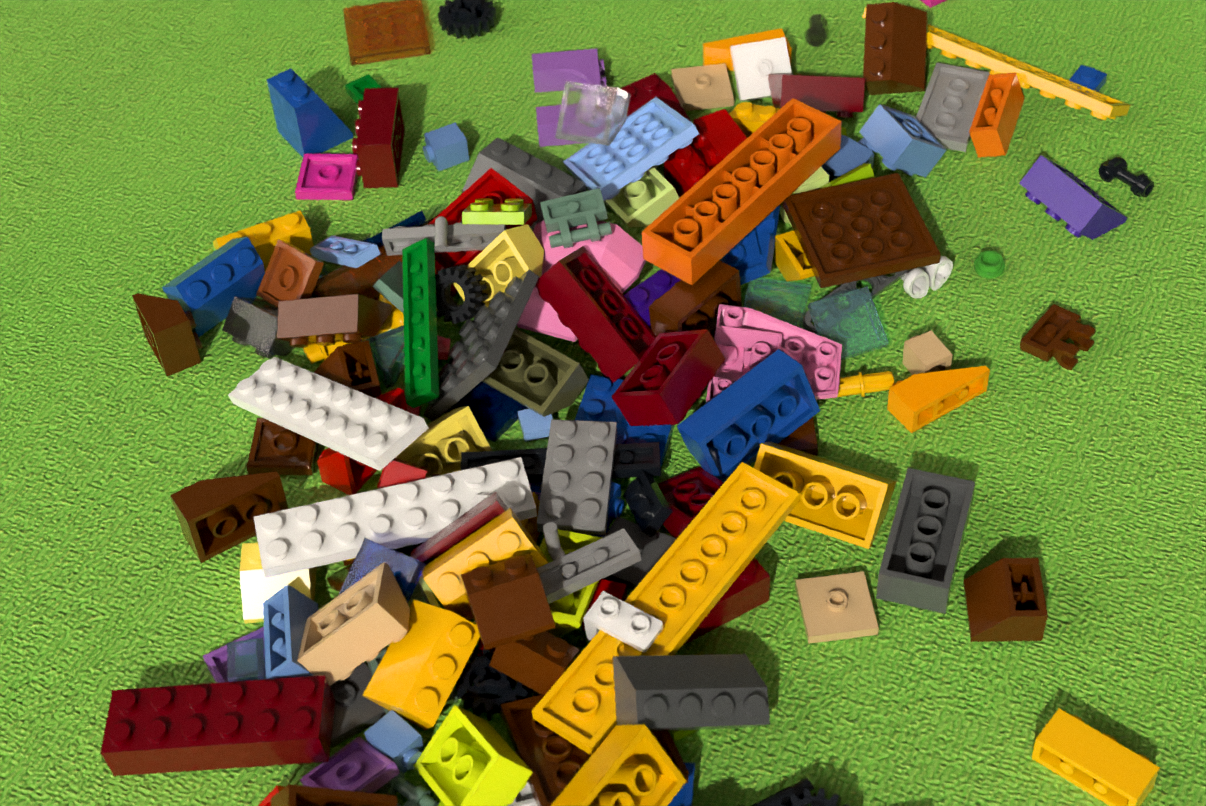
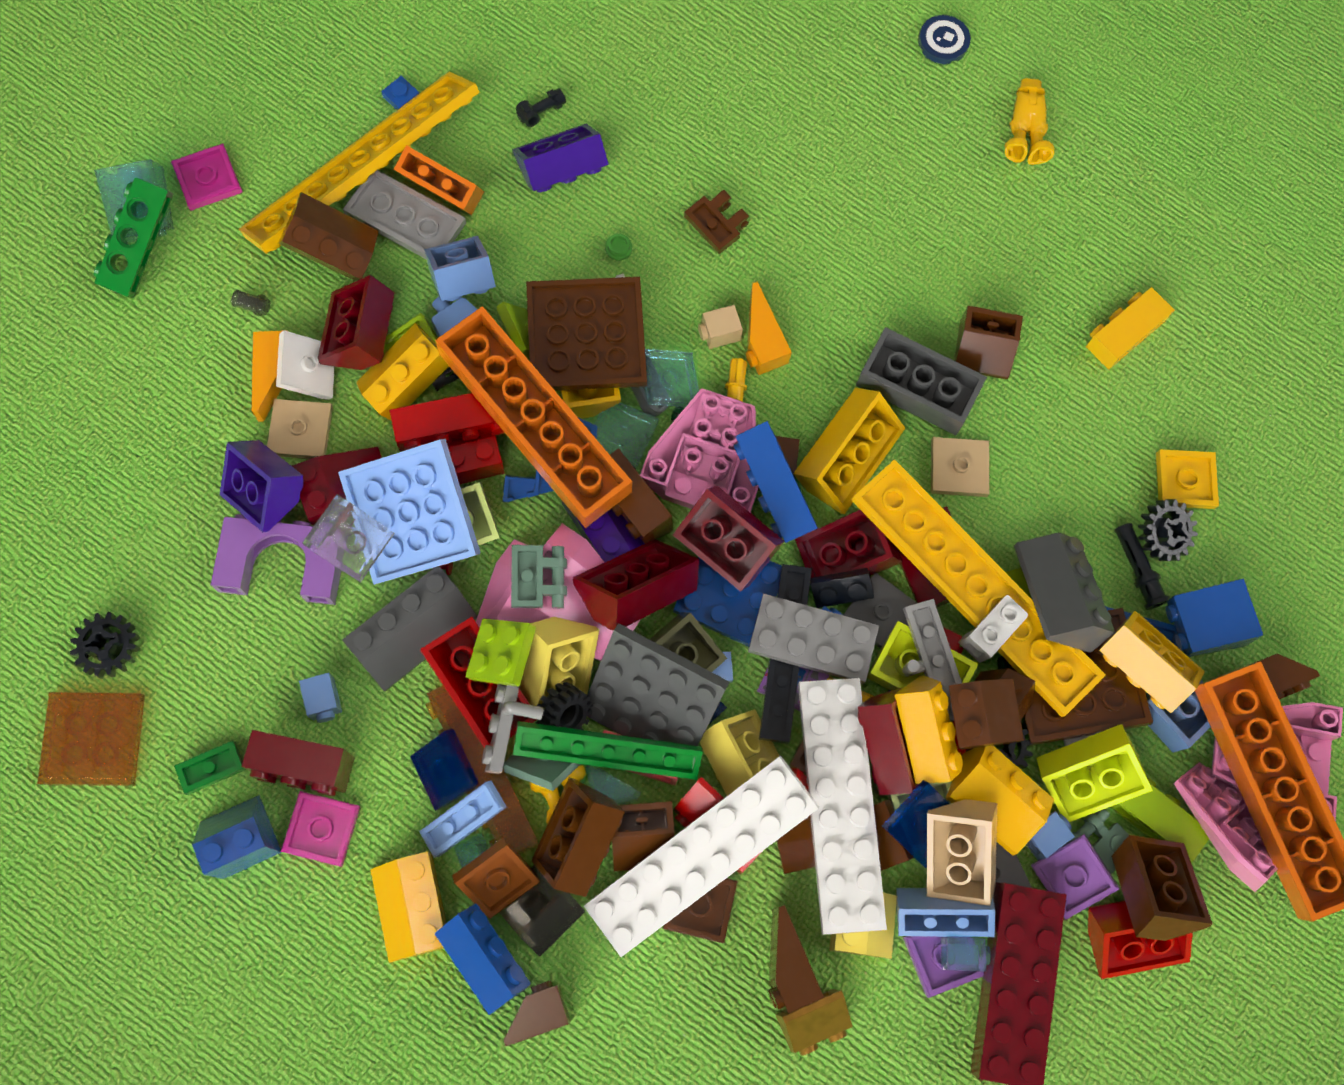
camera: 90 degrees left, 25 degrees up
none -> dark purple slope [220,440,303,532]
none -> pearl gold slope [776,989,853,1056]

